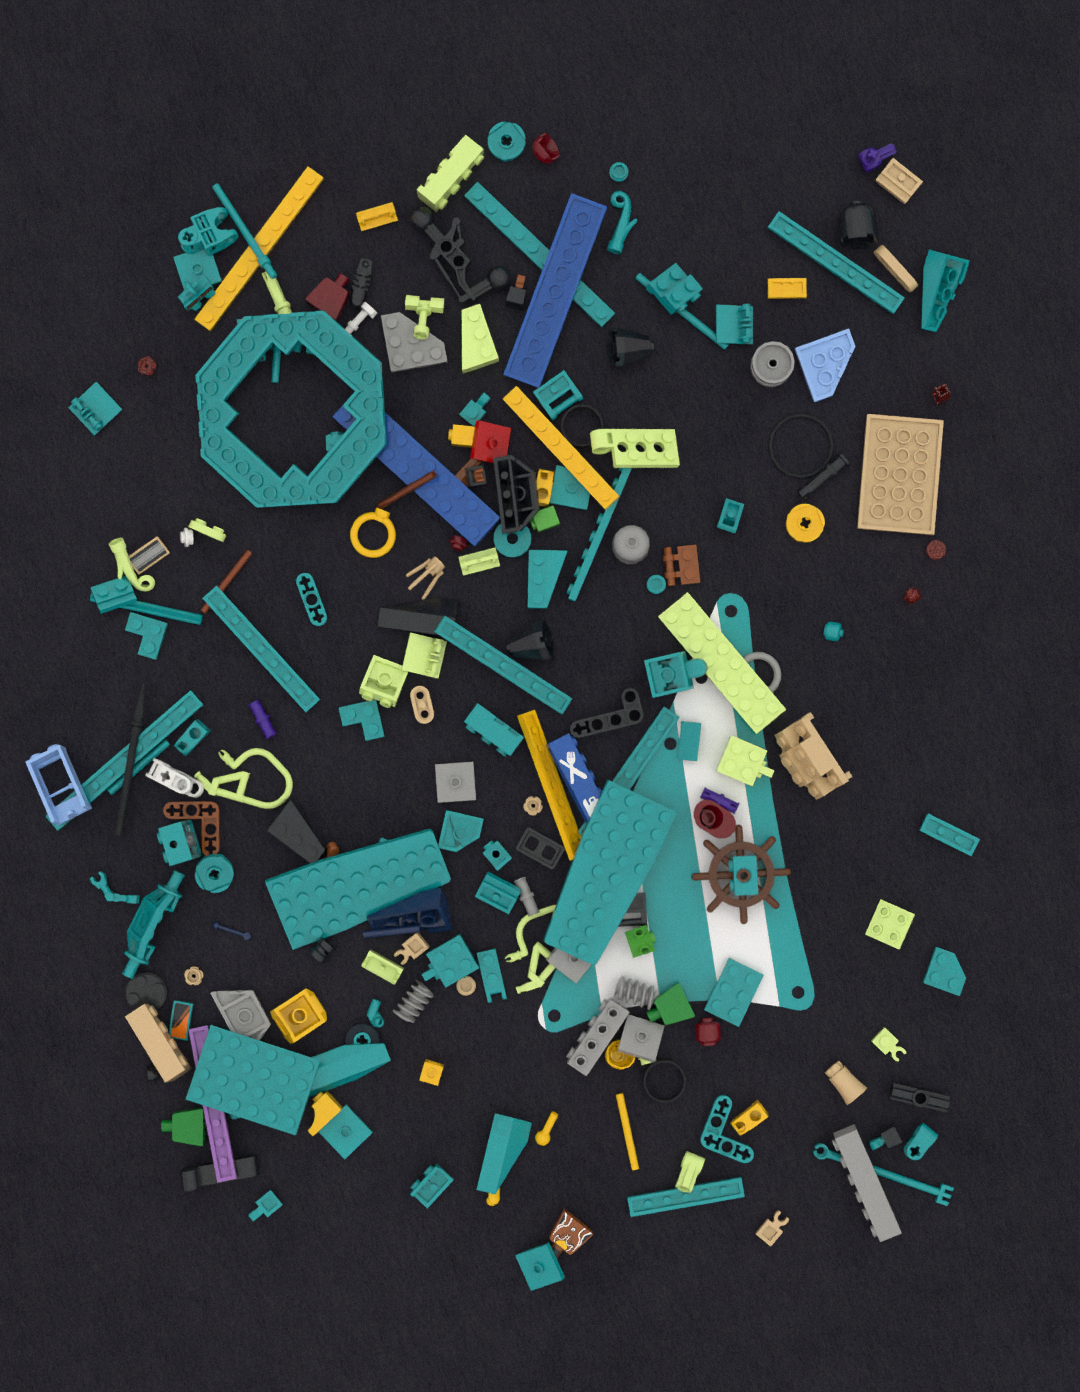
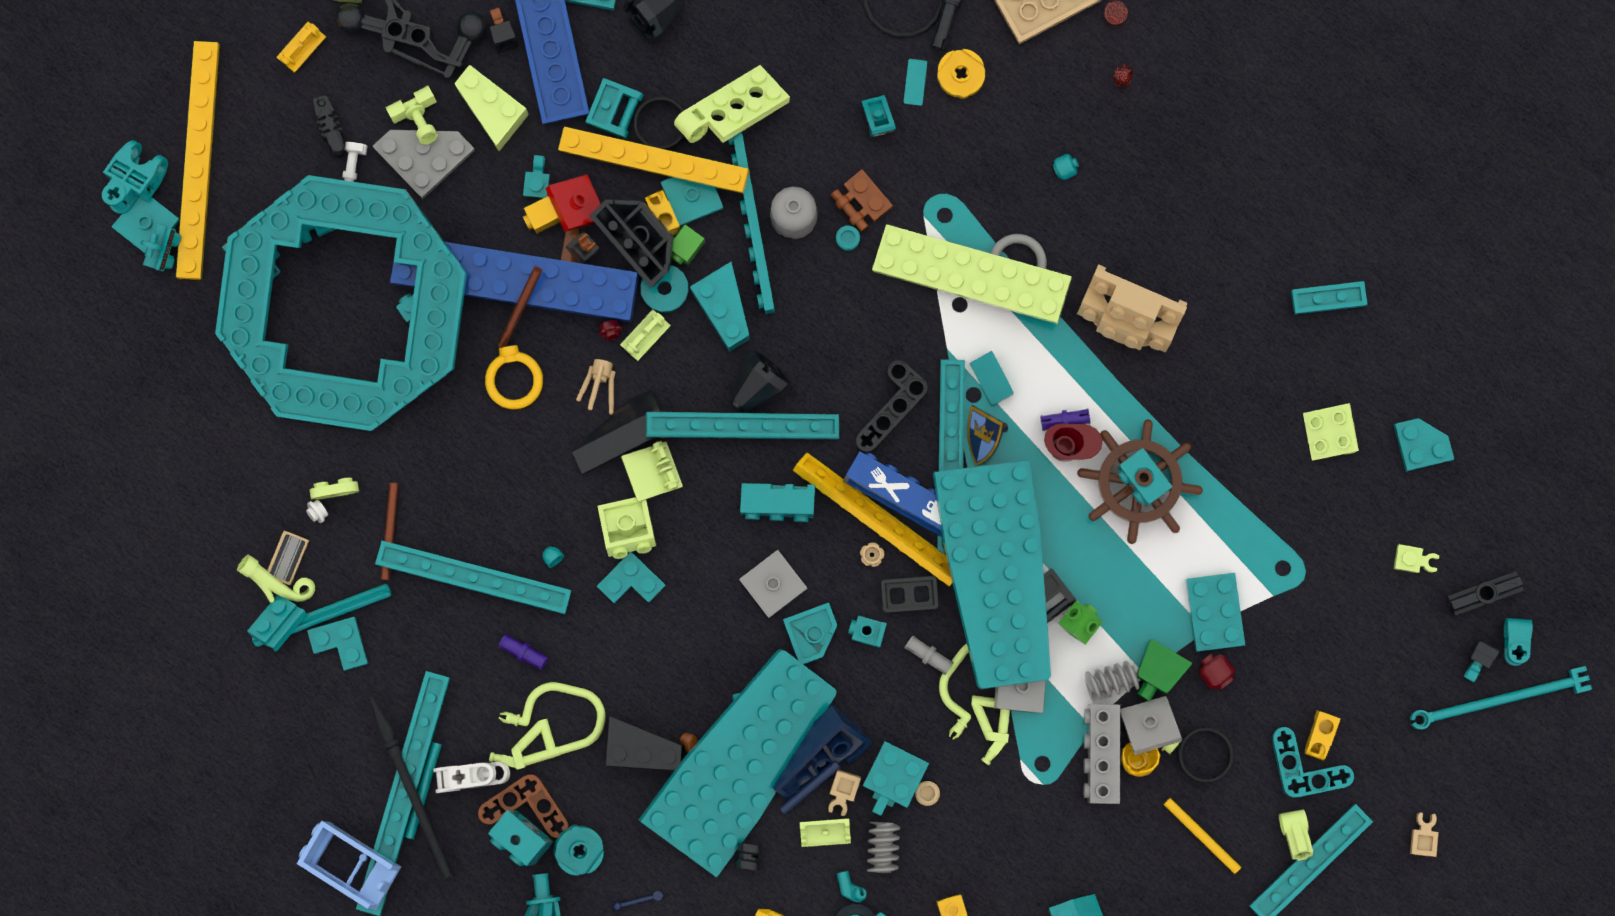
camera: 35 degrees left, 5 degrees down
teal hinge [68,382,122,436] -> none
clear red plate [137,357,156,376] -> none
teal leg [174,719,211,757] -> none
teal bar [212,183,277,279] -> none
yellowish green pin [262,271,292,314] -> none
teal bar [271,344,281,383] -> none
teal beam [296,573,328,626] -> none
dark red torso [305,273,350,322] -> none
tan plate [410,686,434,724] -> none
teal plate [475,872,522,914] -> none
teal hinge [477,948,507,1003] -> none
yellow bar [535,1111,558,1146] -> none
teal brick [644,651,707,698] -> none
yellowish green hinge [715,736,774,786] -> none
tan plant [825,1061,867,1105] -> none
light grey brick [832,1124,902,1242] -> none
none -> teal hinge [543,547,564,568]
none -> teal sticker [904,59,927,106]
none -> shield [967,405,1008,466]

